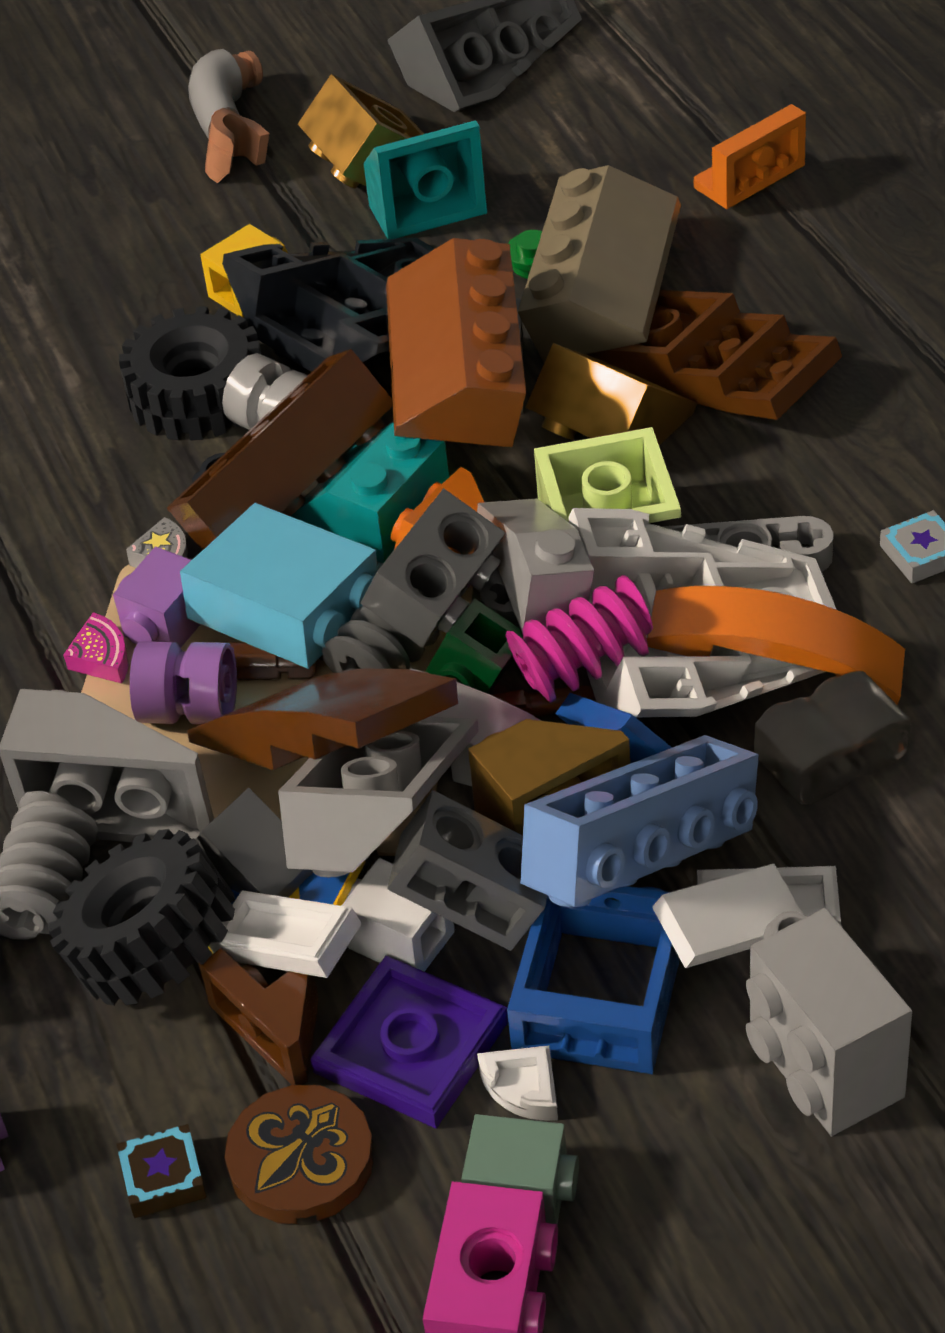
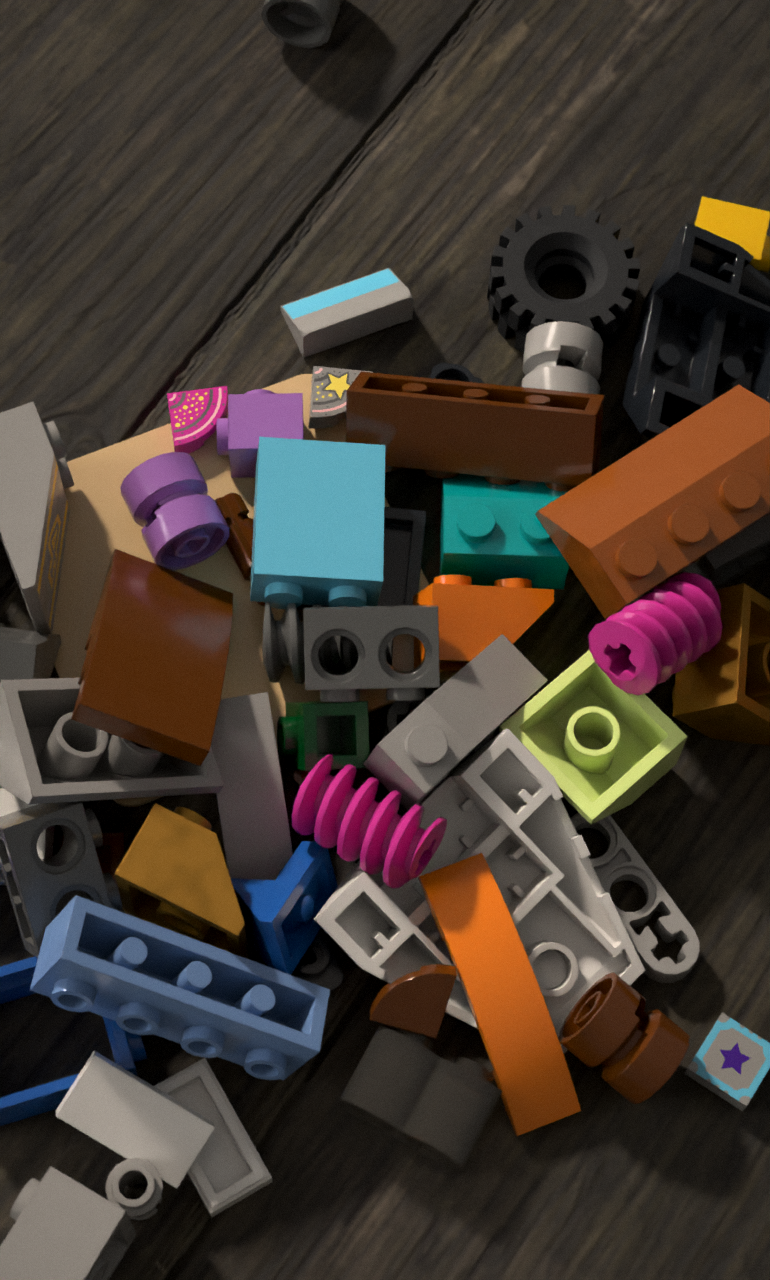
camera: 50 degrees right, 20 degrees up
none -> light grey slope [281,268,414,358]
none -> reddish brown tile [370,964,457,1038]
none -> reddish brown wheel [558,972,690,1104]
none -> dark pink piece [588,572,723,696]

